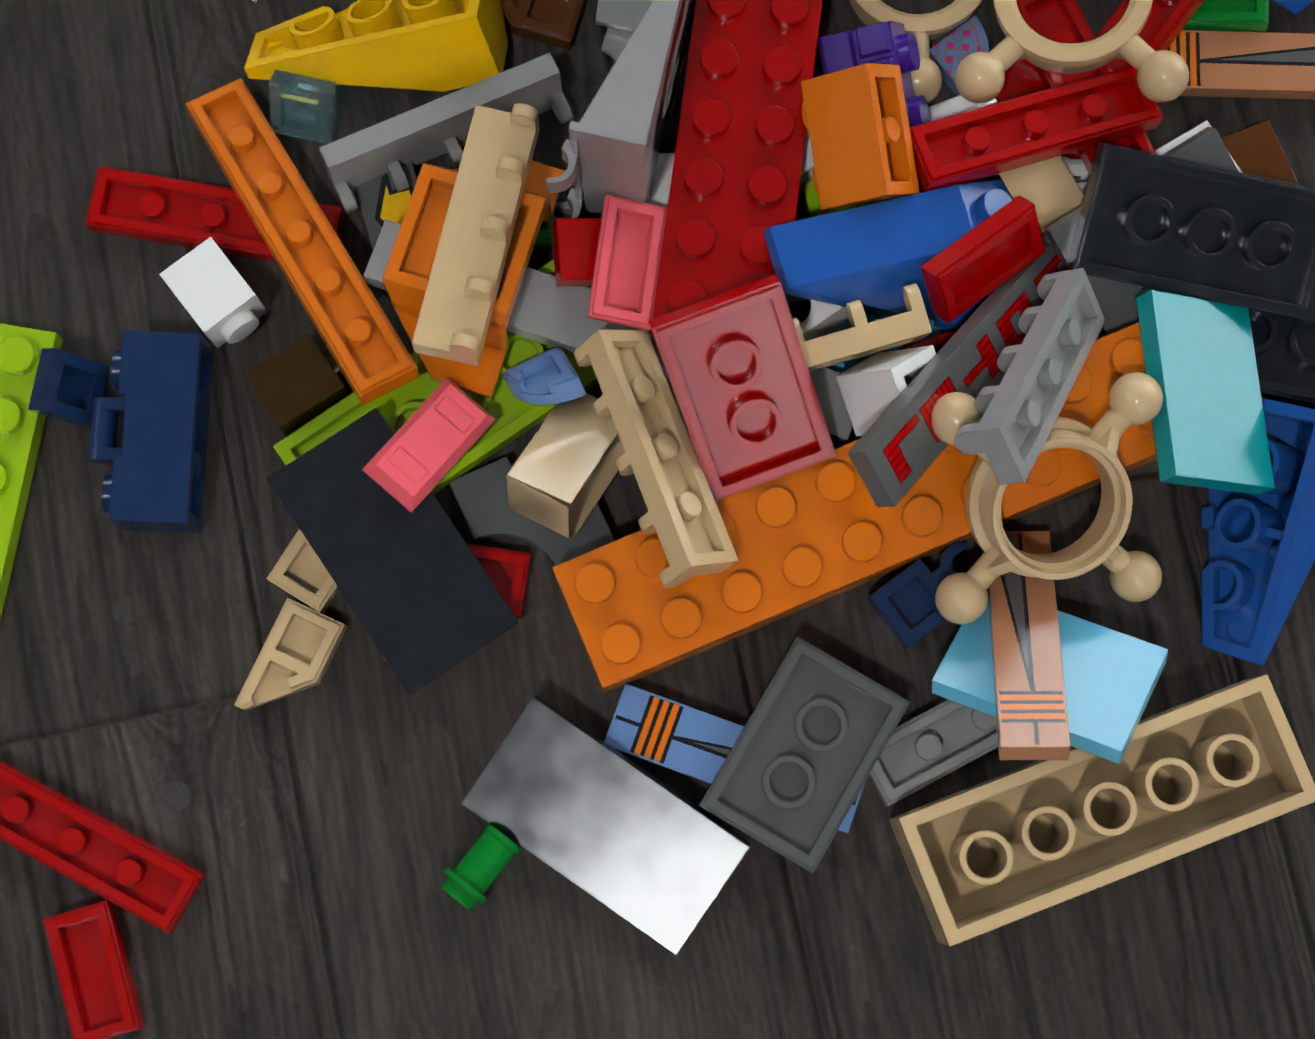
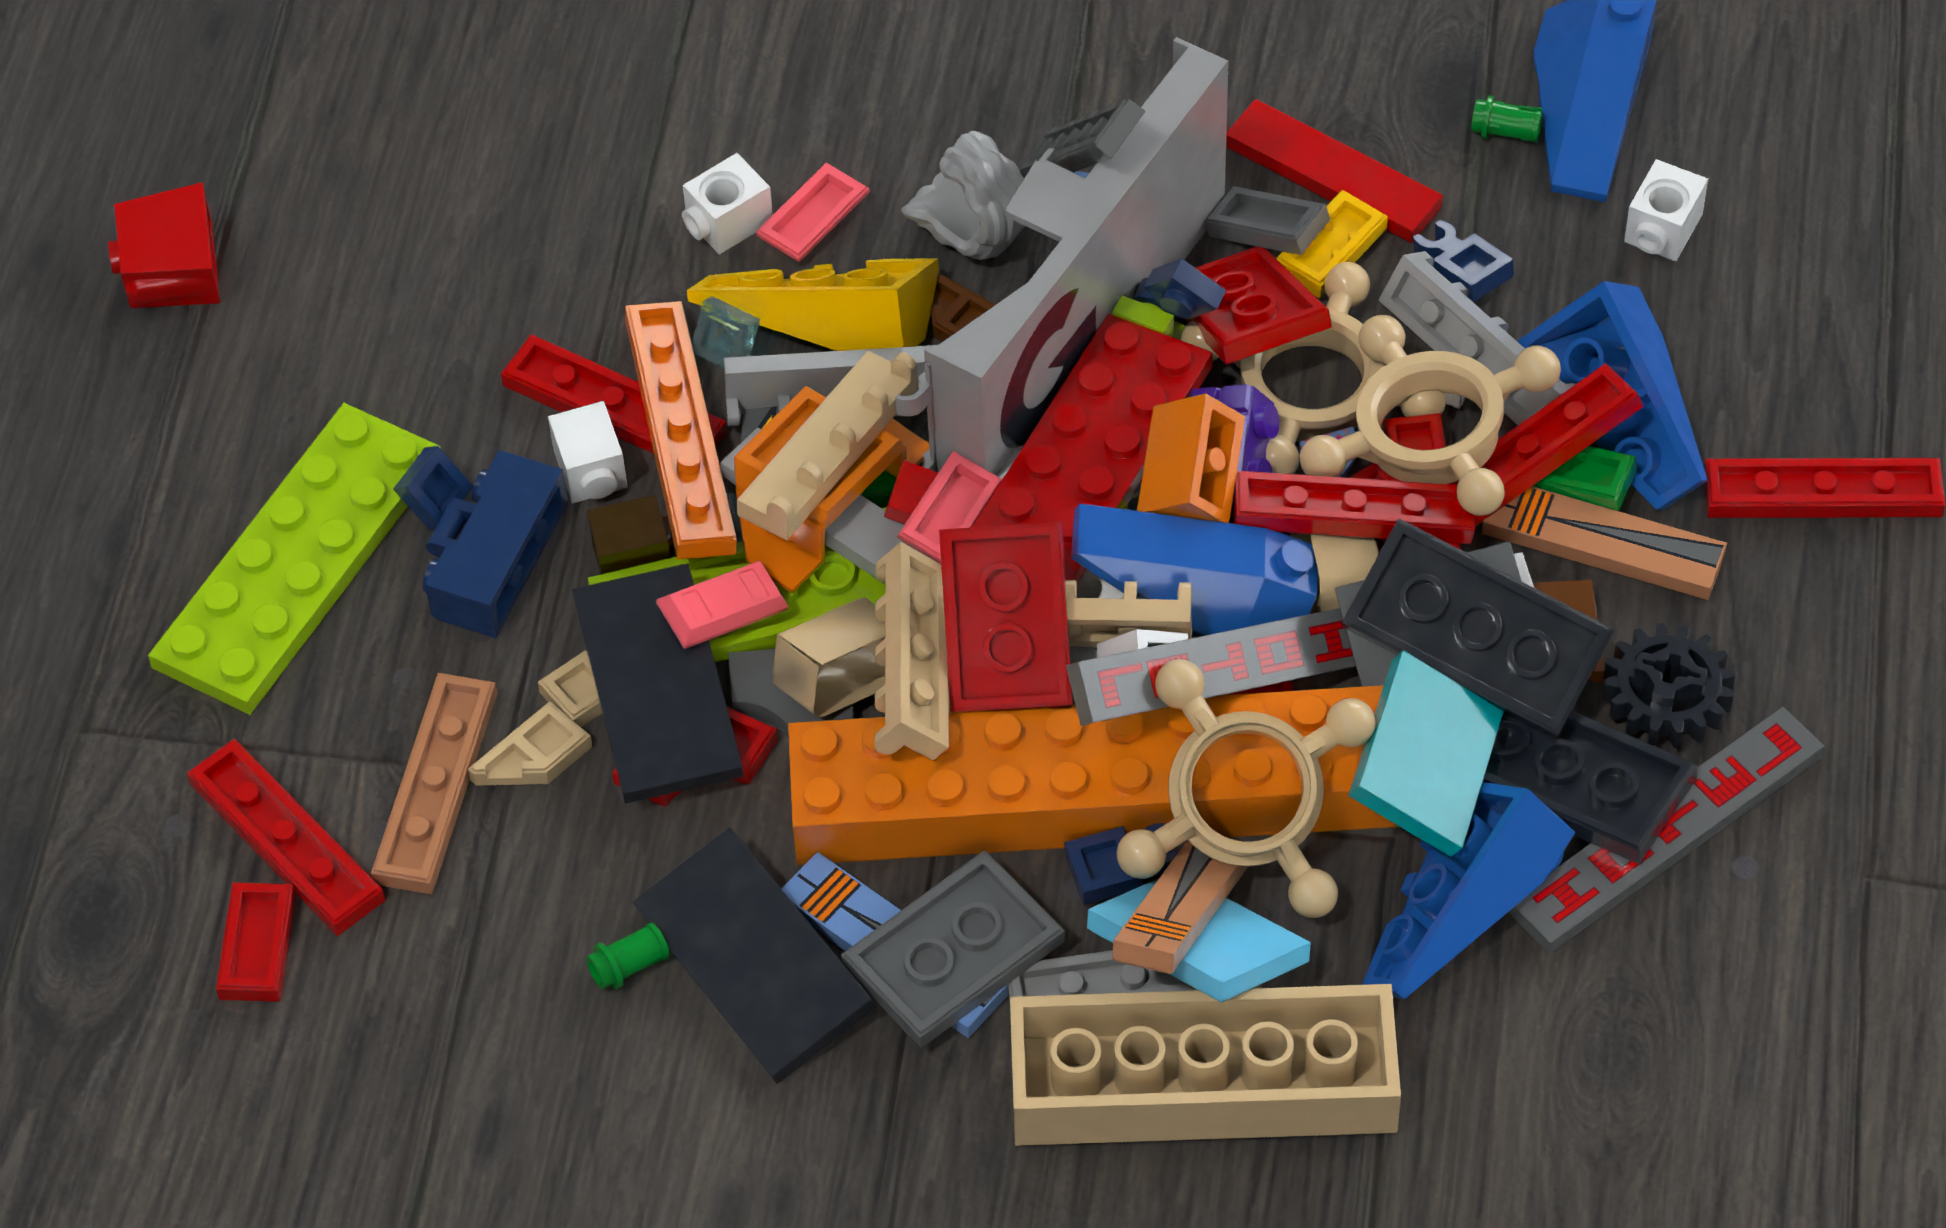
camera: 25 degrees right, 25 degrees down
medium blue tile [502,346,586,405] -> none
red tile [920,195,1045,323] -> none
light grey hinge [954,268,1106,485] -> none
none -> nougat tile [371,673,498,895]

